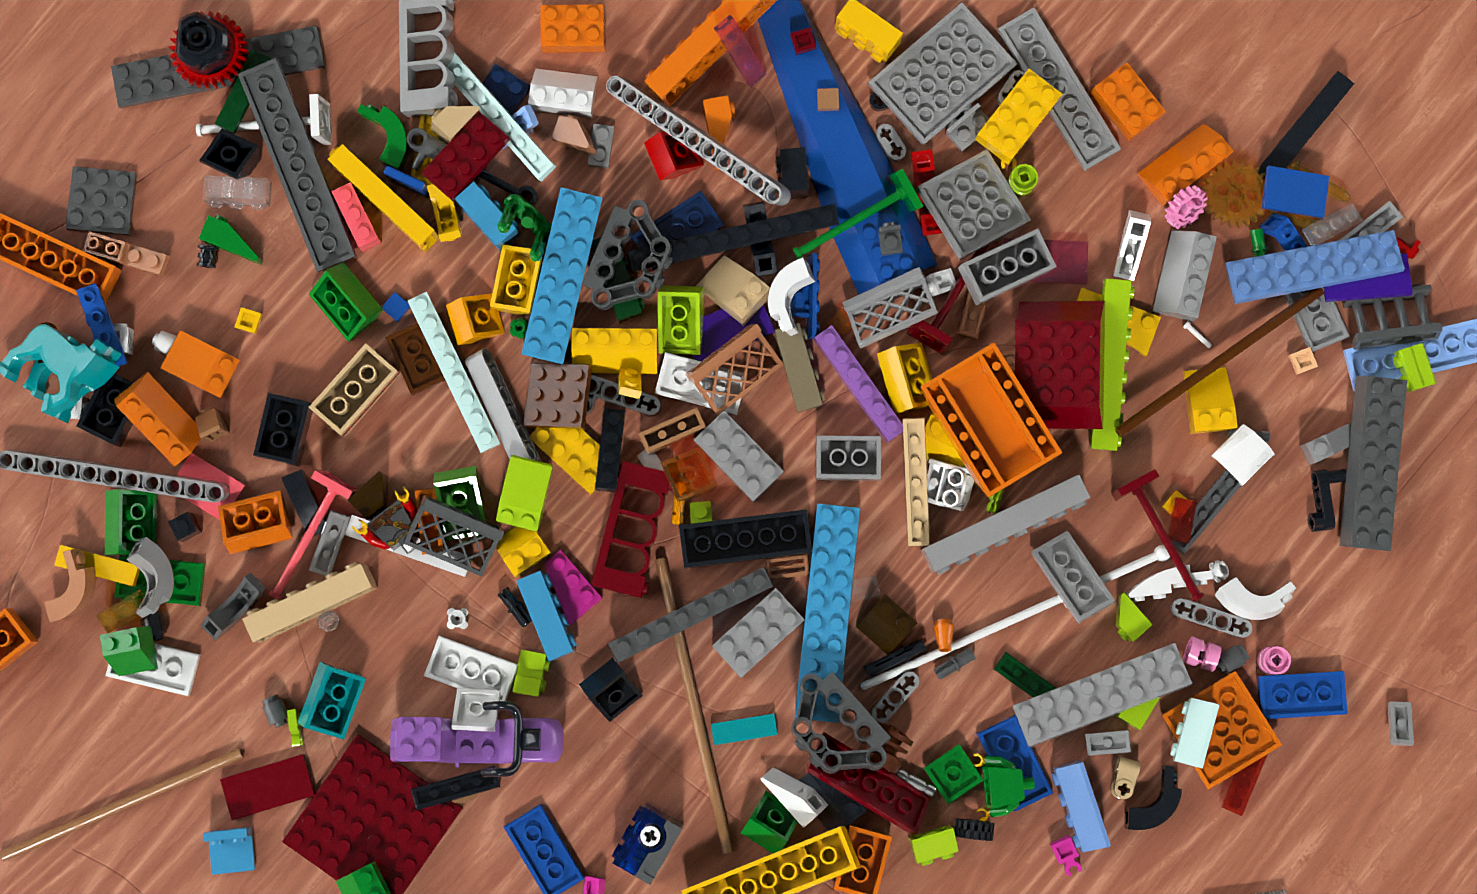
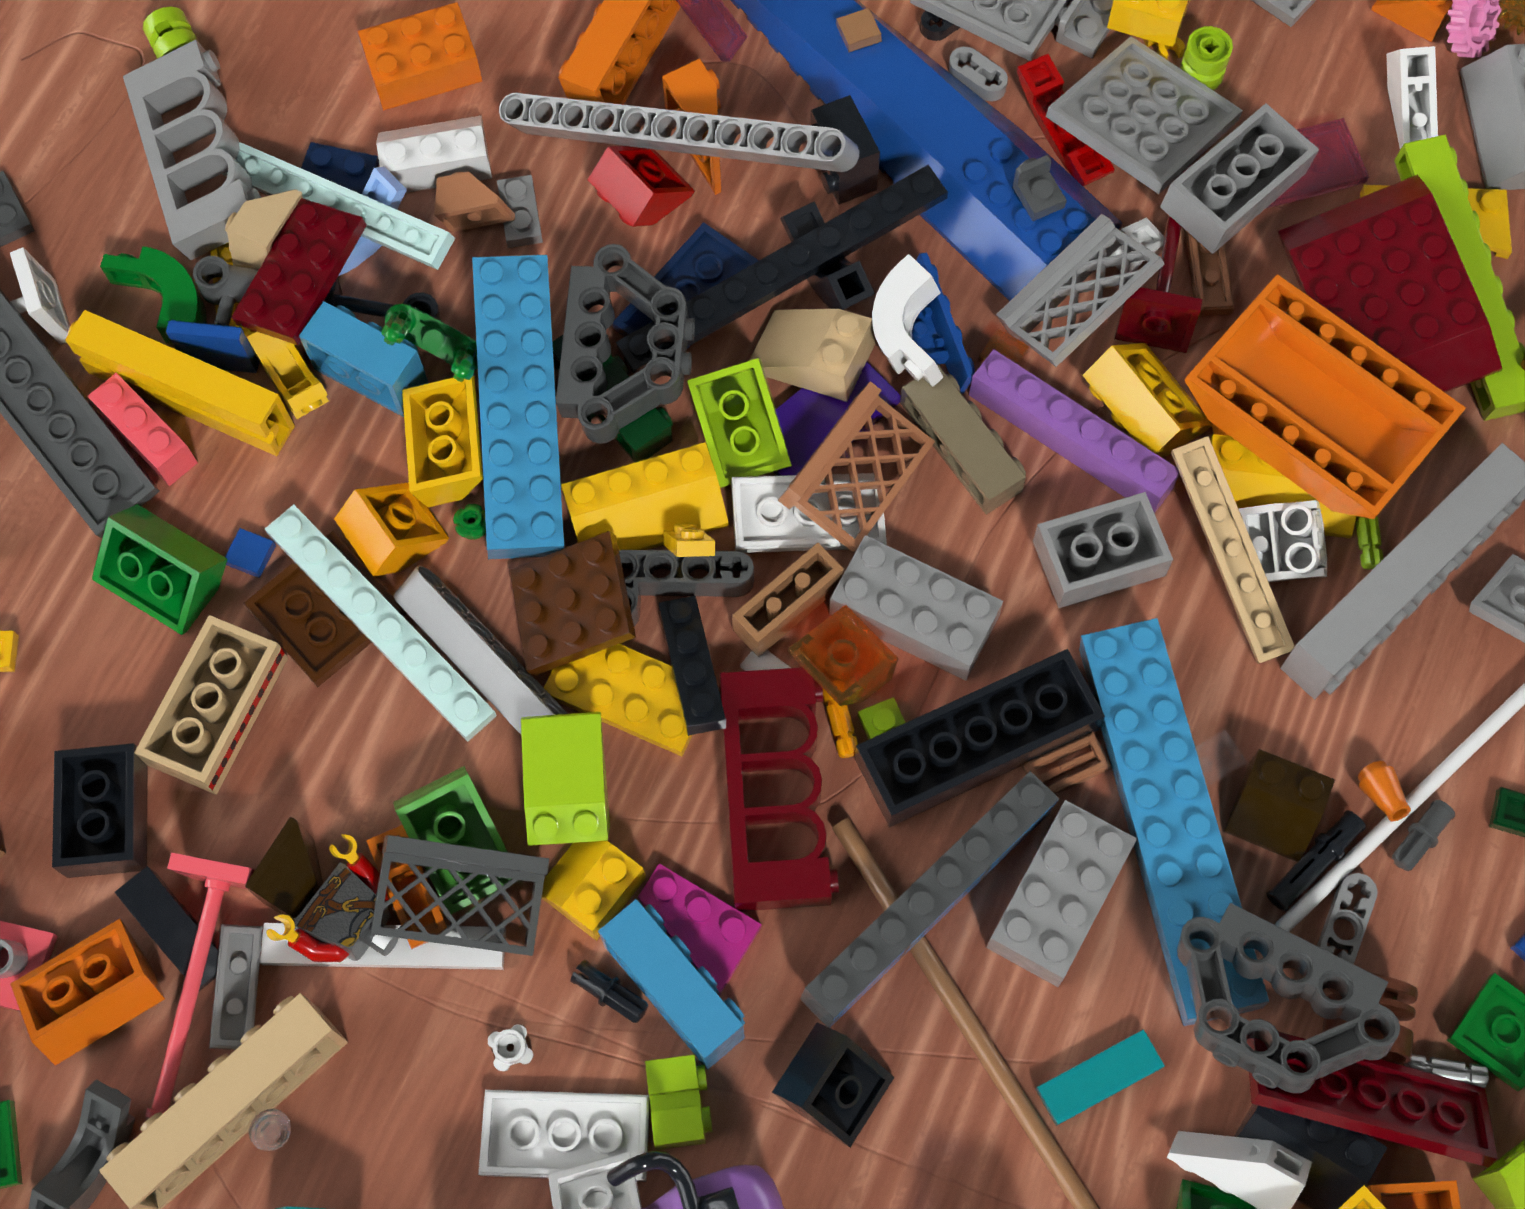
camera: 15 degrees left, 15 degrees down
green tile [792,169,923,259] -> none

